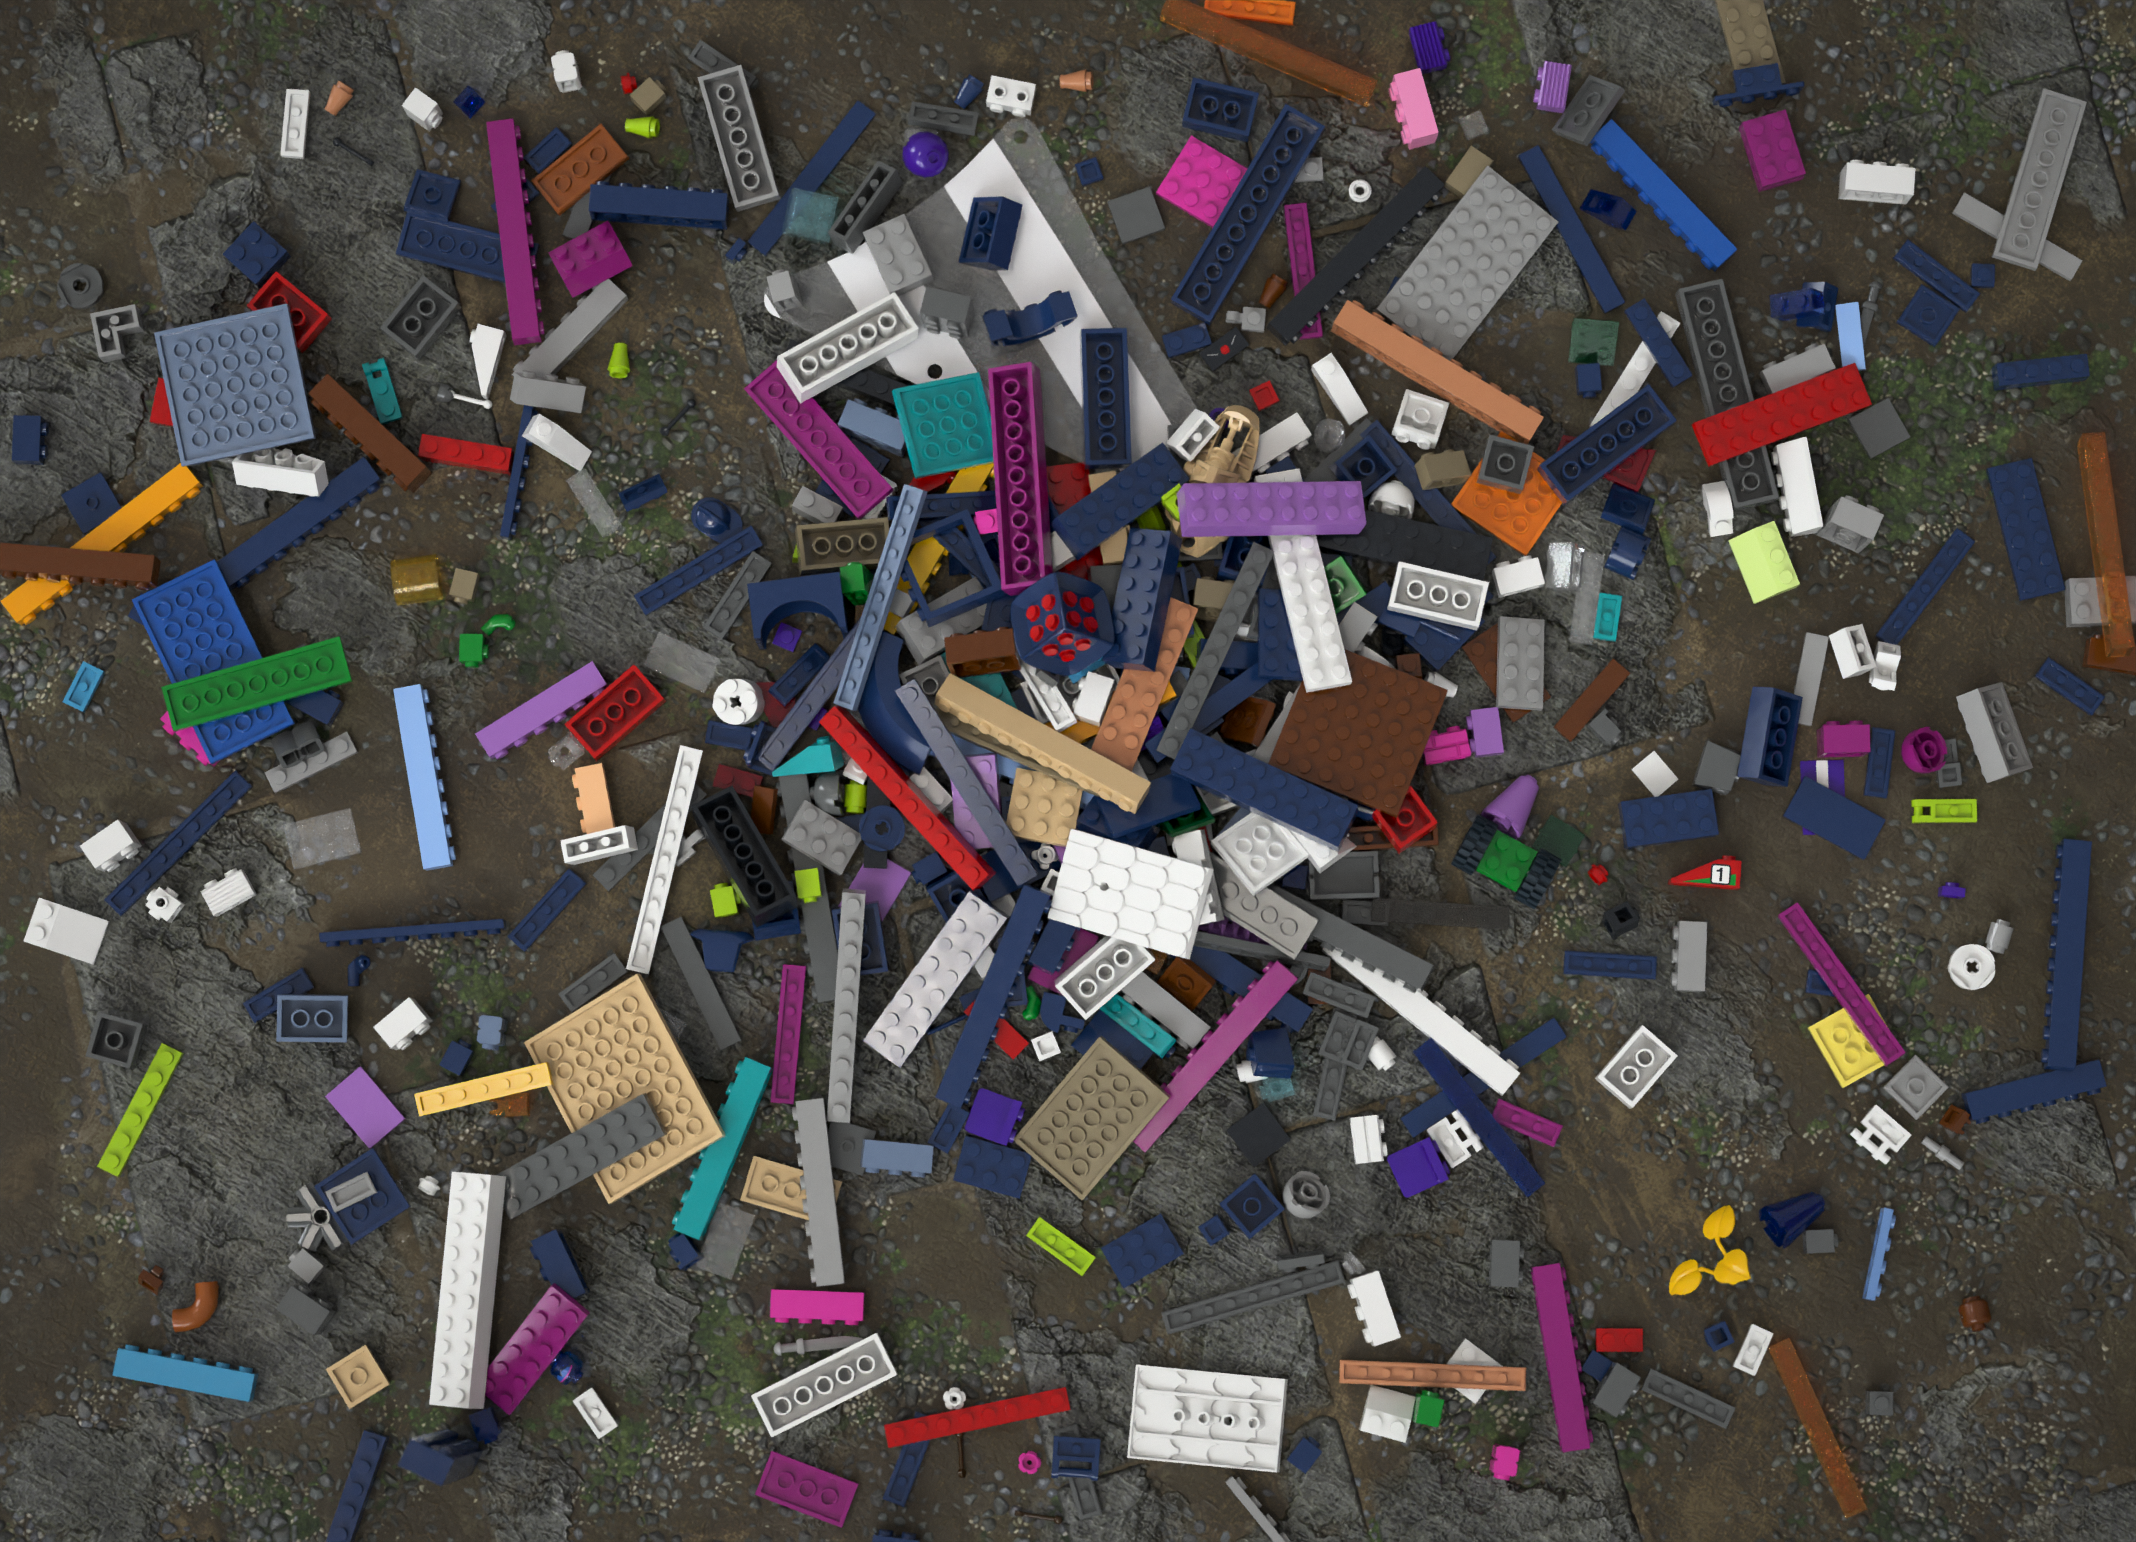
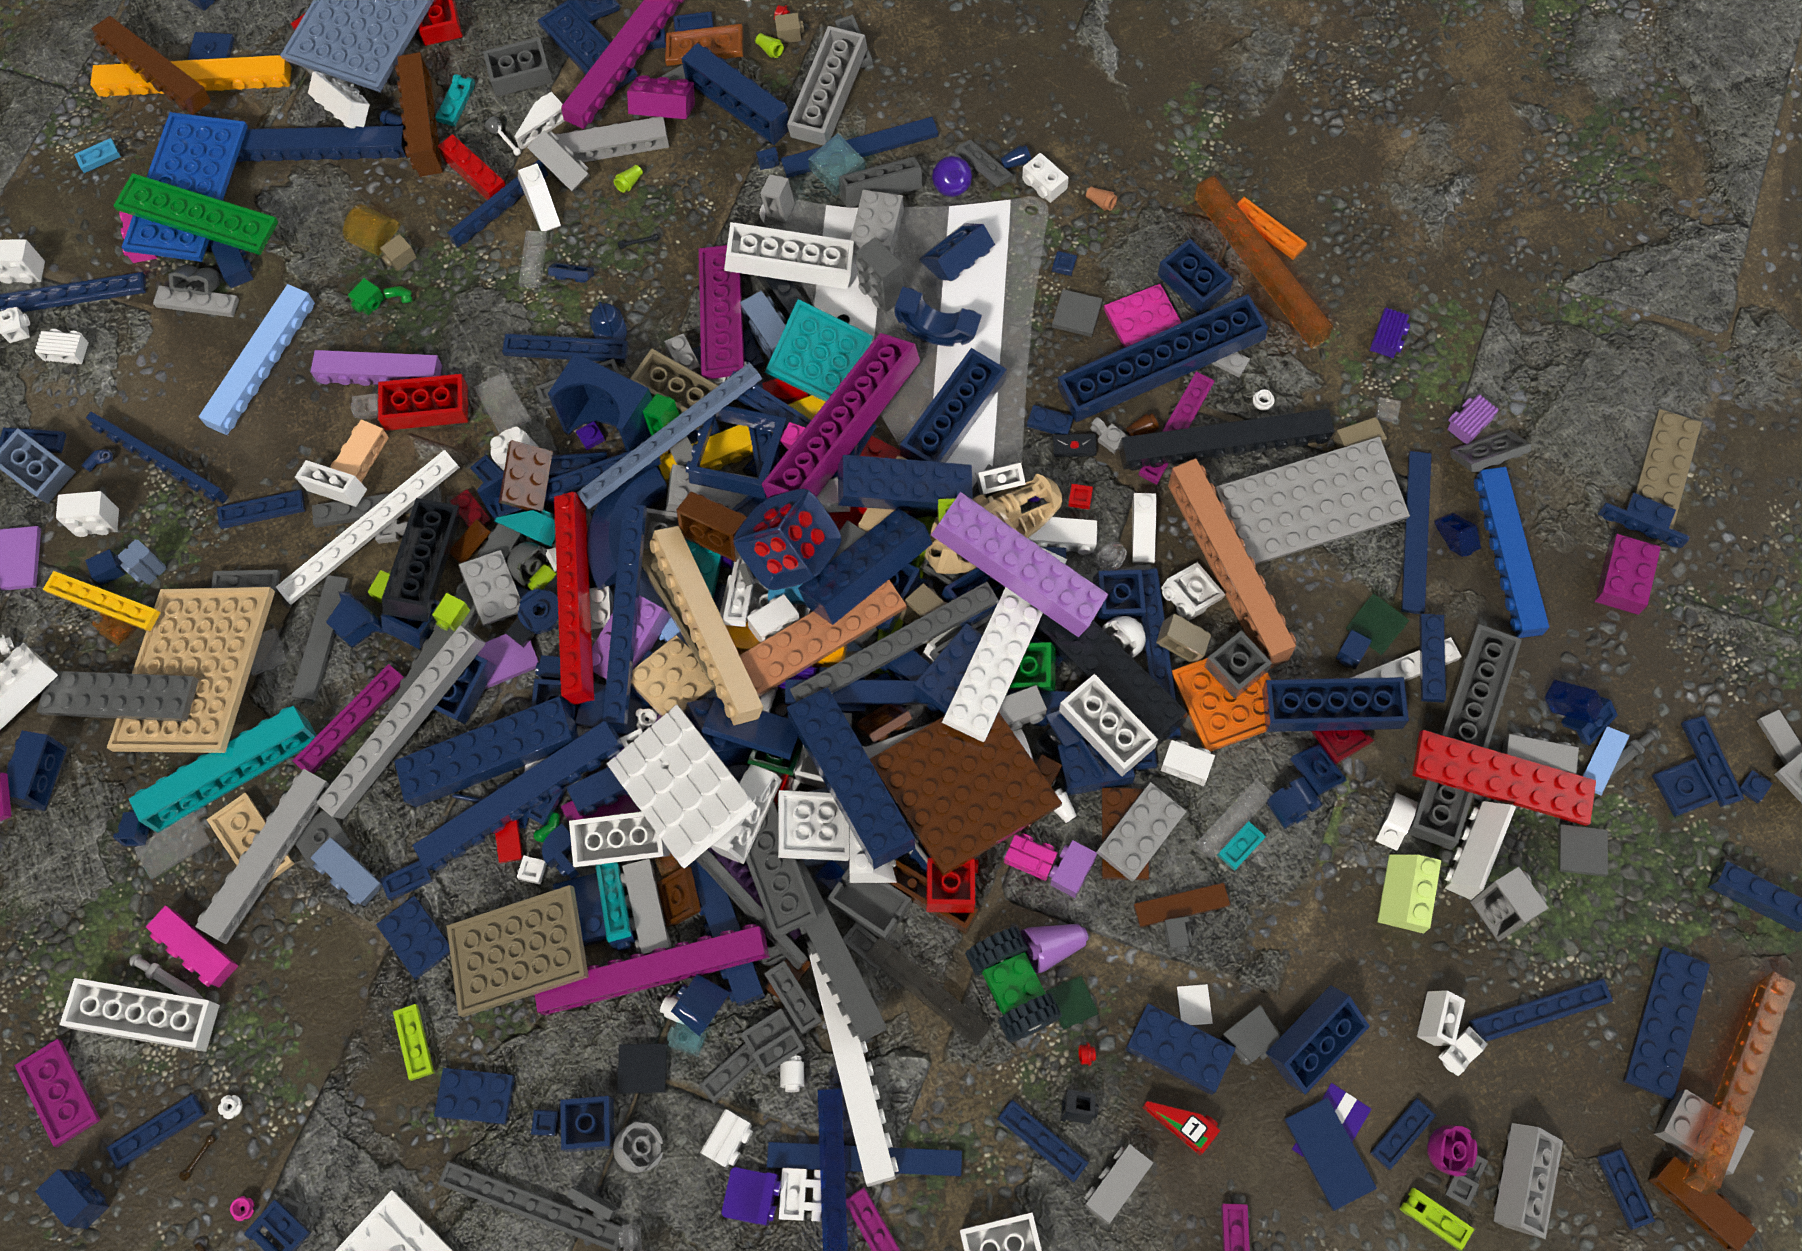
camera: 40 degrees right, 15 degrees down
clear plate [283,808,362,870] -> none
red plate [884,1387,1070,1448] -> none
dark purple bracket [965,1088,1025,1146] -> none
bright pink brick [1388,68,1439,150] -> none
clear brick [1545,542,1584,592] -> none
light grey tile [1794,632,1829,727] -> none
magenta brick [1816,721,1871,758] -> none
white brick [1838,160,1915,205] -> none
none -> dark blue pin [380,110,406,129]
none -> plate [499,440,553,513]

